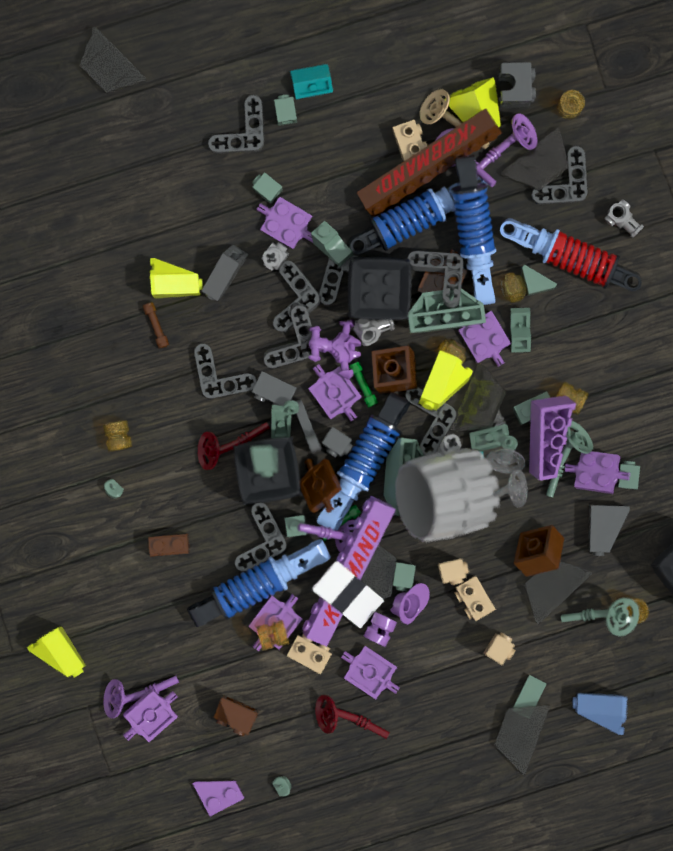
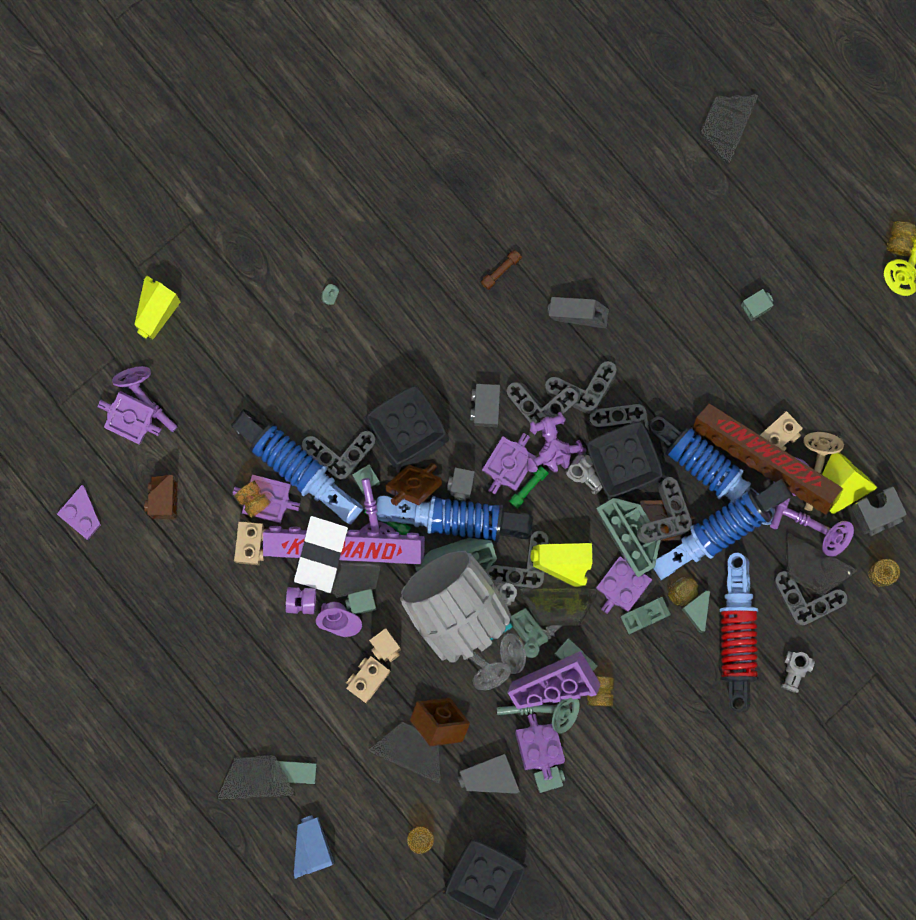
camera: 65 degrees right, 5 degrees down
clear yellow wheel [103,420,133,452] -> none
reddish brown brick [148,534,190,556] -> none
neon yellow slope [150,258,203,298] -> none
dark grey beam [195,344,257,399] -> none
dark red dish [197,422,270,470] -> none
dark grey beam [208,95,264,153] -> none
sand green slope [251,447,278,477] -> none
sand green brick [252,172,283,204] -> none
medium lavender plate [257,197,313,249] -> none
light grey connector [262,242,289,271] -> none
sand green hinge [271,400,299,439] -> none
sand green piece [272,776,291,796] -> none
teal panel [291,64,333,99] -> none
dark grey beam [296,399,321,454] -> none
sand green arch [311,221,353,267] -> none
dark red dish [315,695,390,739] -> none
medium lavender plate [341,646,400,699] -> none
reddish brown slope [372,346,417,394] -> none
clear yellow head [437,339,466,365] -> none
tan brick [484,632,515,665] -> none
sand green dish [561,598,639,636] -> none

